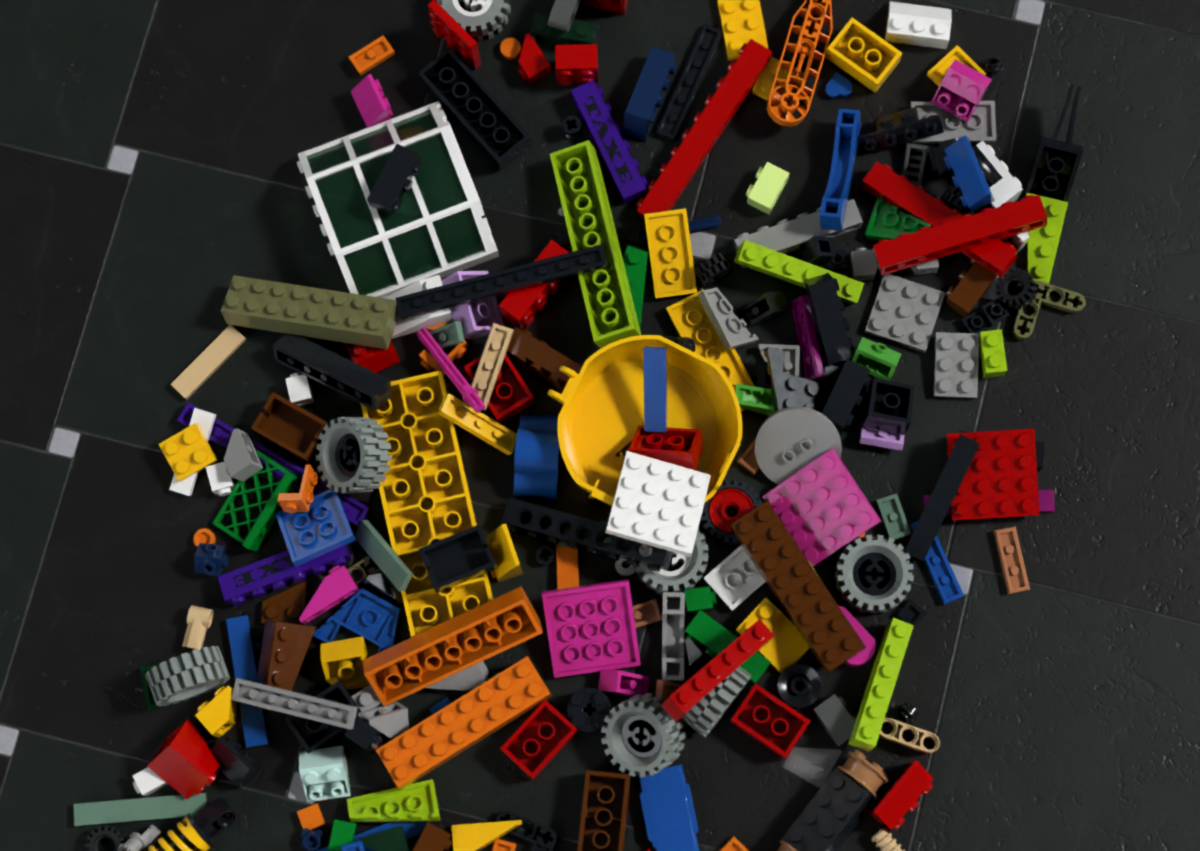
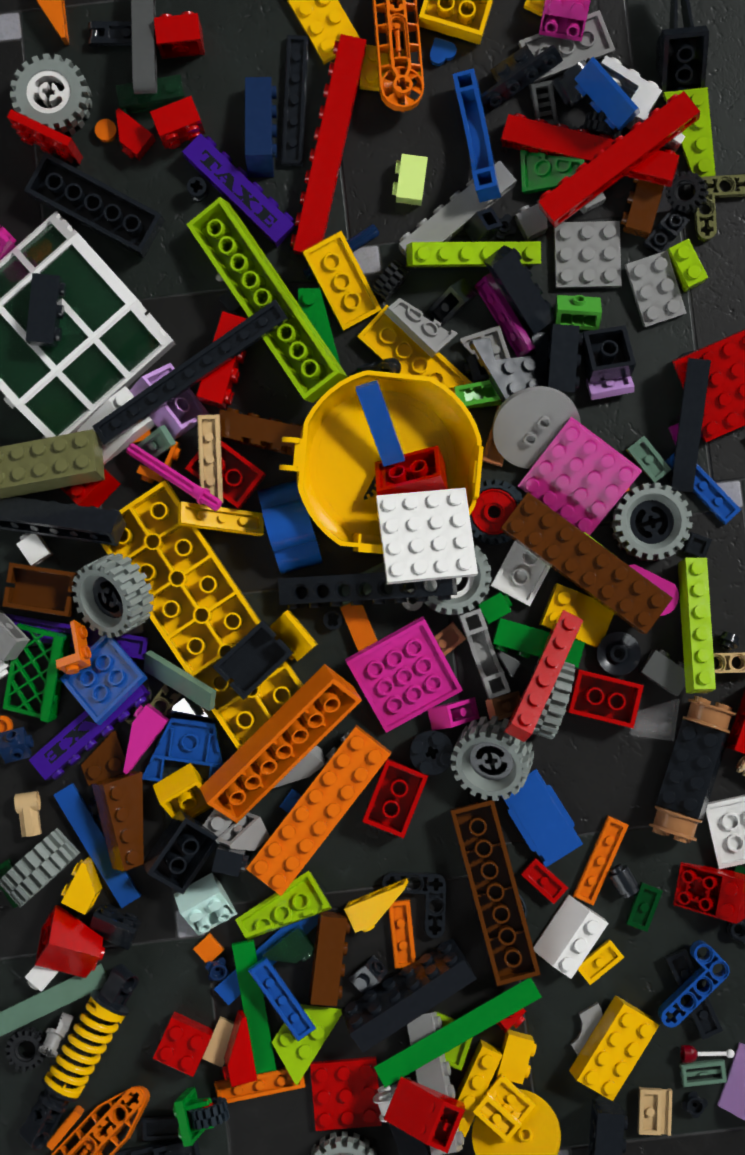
camera: 30 degrees left, 10 degrees up
light grey plate [231,678,358,729] -> none

